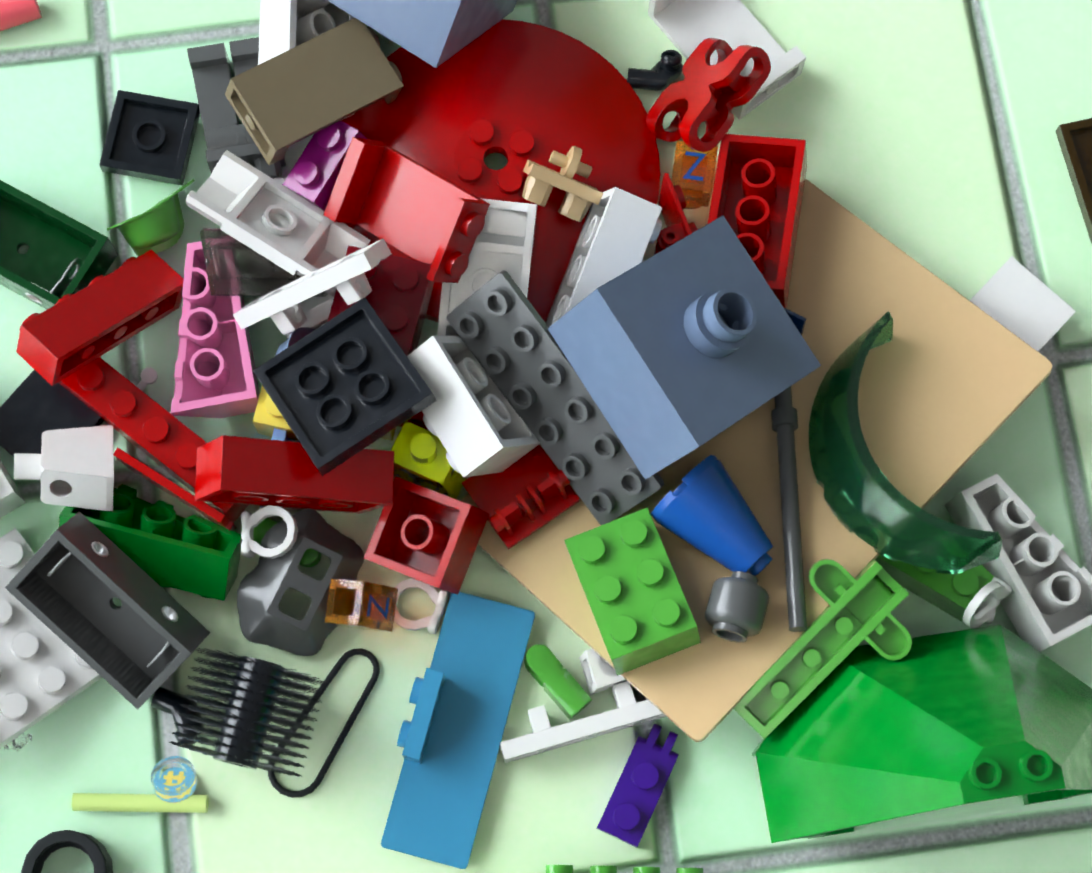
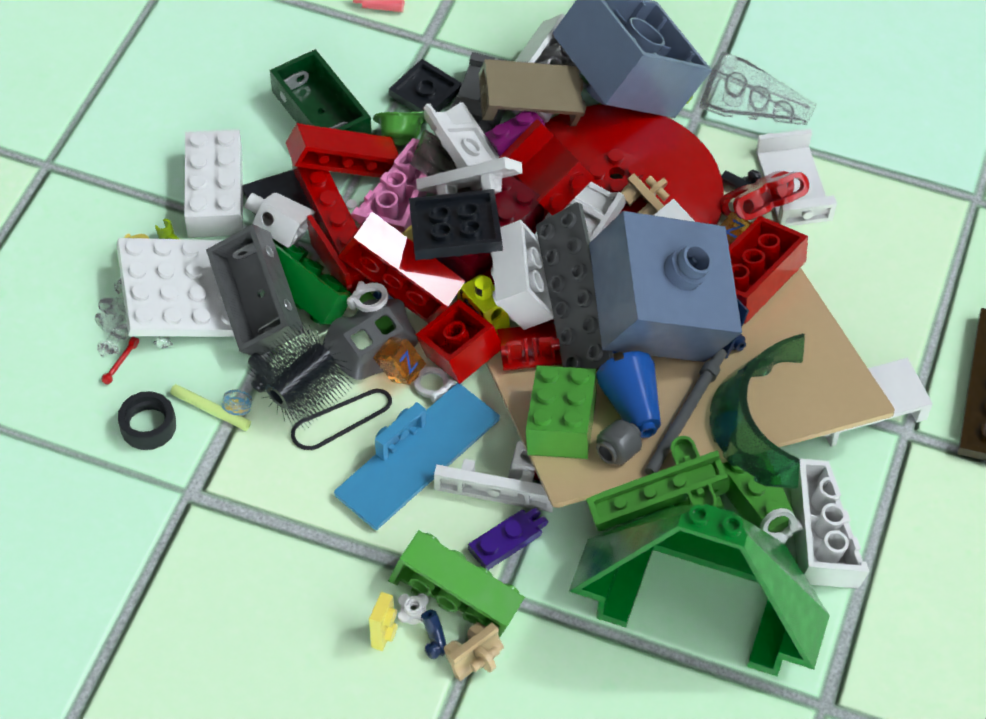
camera: 30 degrees right, 20 degrees down
bright green bar [524,644,592,720] -> none

